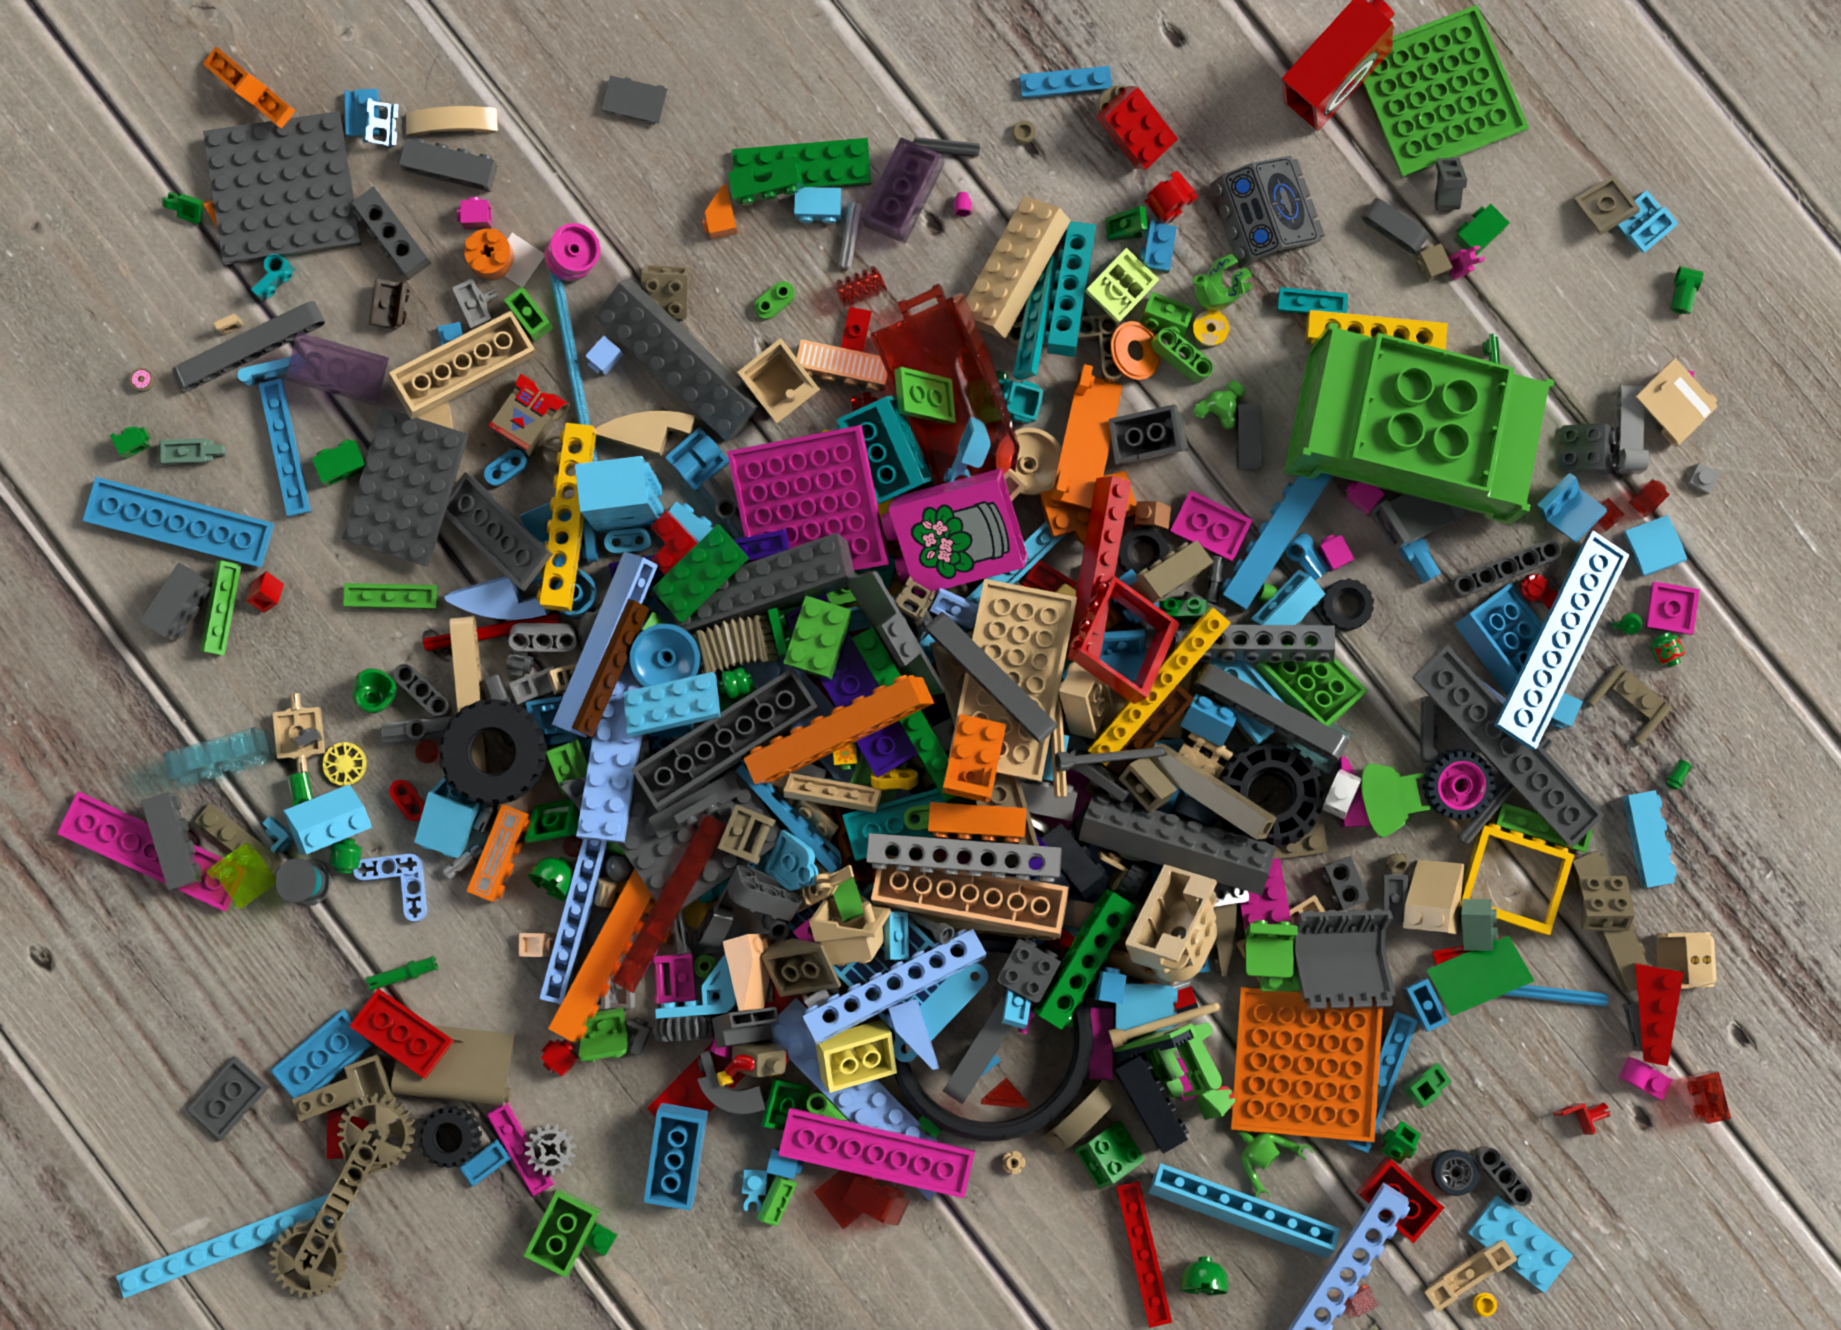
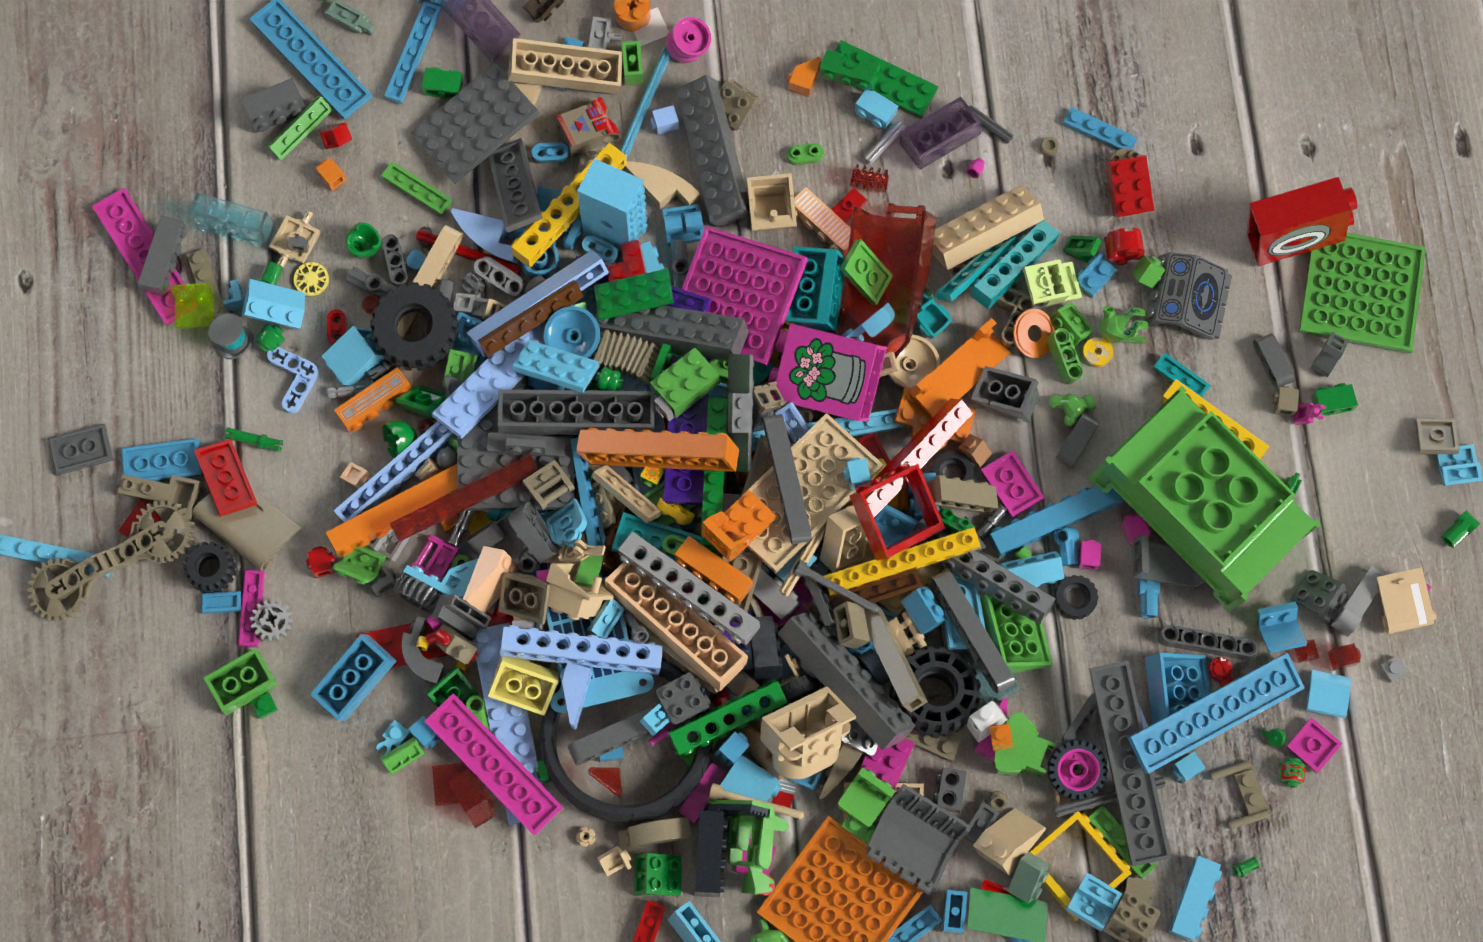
camera: 30 degrees right, 10 degrees down
none -> orange brick [316,157,347,191]
none -> dark azure tile [406,248,426,272]
none -> tan bracket [597,846,631,877]
none -> light grey plate [654,396,675,421]
none -> medium azure brick [843,457,871,490]
none -> orange brick [989,724,1013,751]
none -> medium azure slope [1066,873,1122,931]
none -> bright green brick [1132,255,1165,288]

